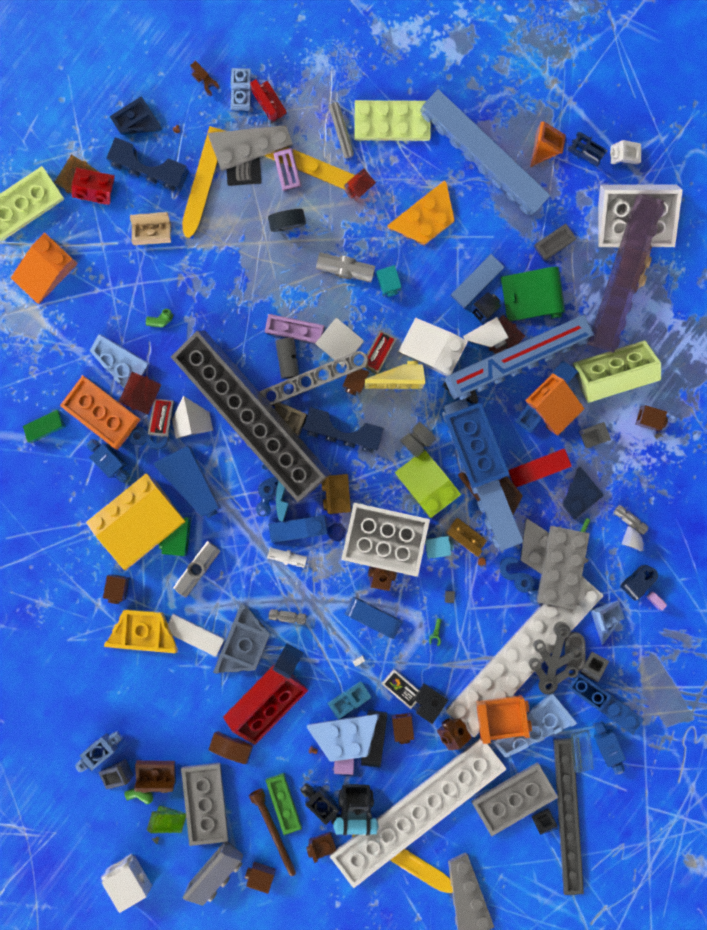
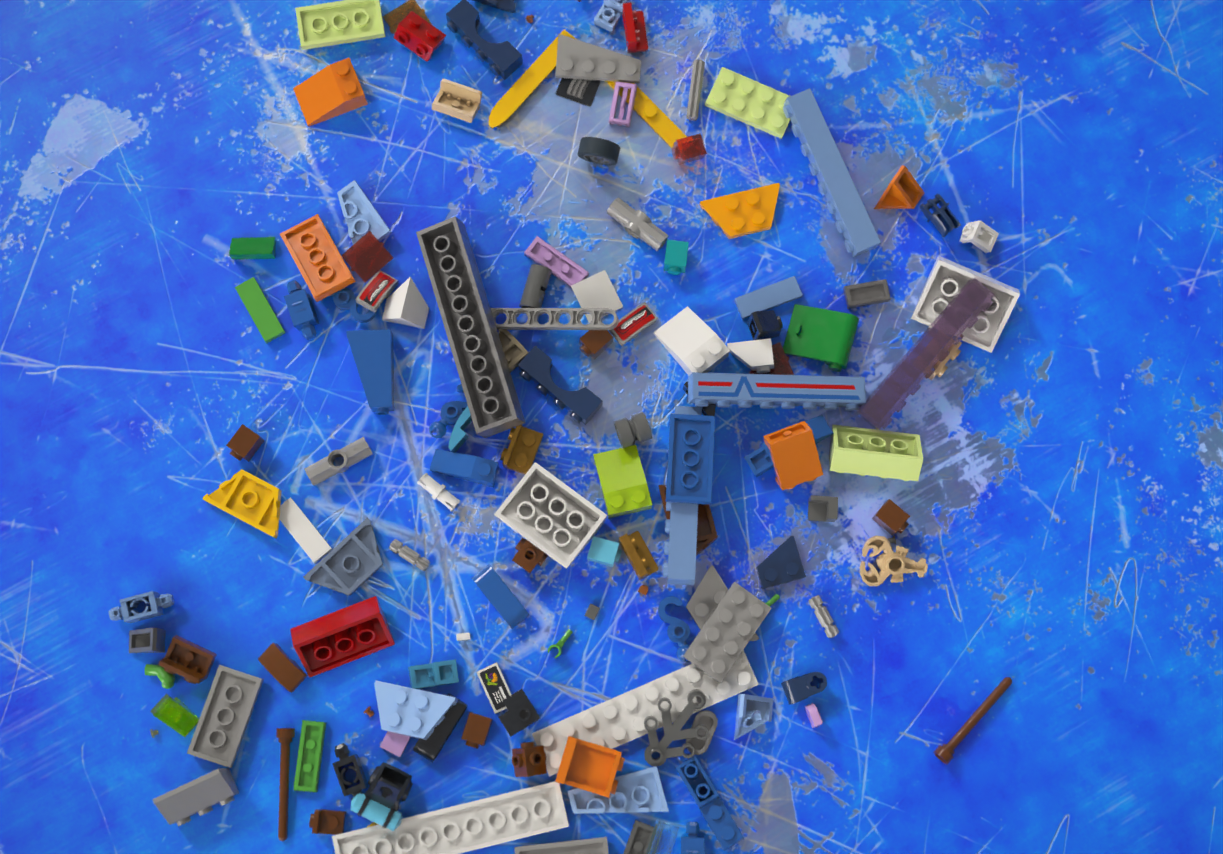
camera: 20 degrees right, 10 degrees down
yellow slope [86,473,185,571] -> none
white piece [101,854,152,913] -> none
bright green arm [146,309,173,328] -> none
green slope [159,517,191,556] -> none
reddish brown brick [244,862,276,894] -> none
dark blue slope [272,643,303,679] -> none
clear blue tile [328,523,346,542] -> none
light yellow slope [365,361,425,389] -> none
red slope [508,448,572,487] -> none
dark grey brick [581,652,609,683] -> none
white brick [622,526,644,551] -> none
none -> bright green tile [235,277,285,344]
none -> tan animal [859,535,928,587]

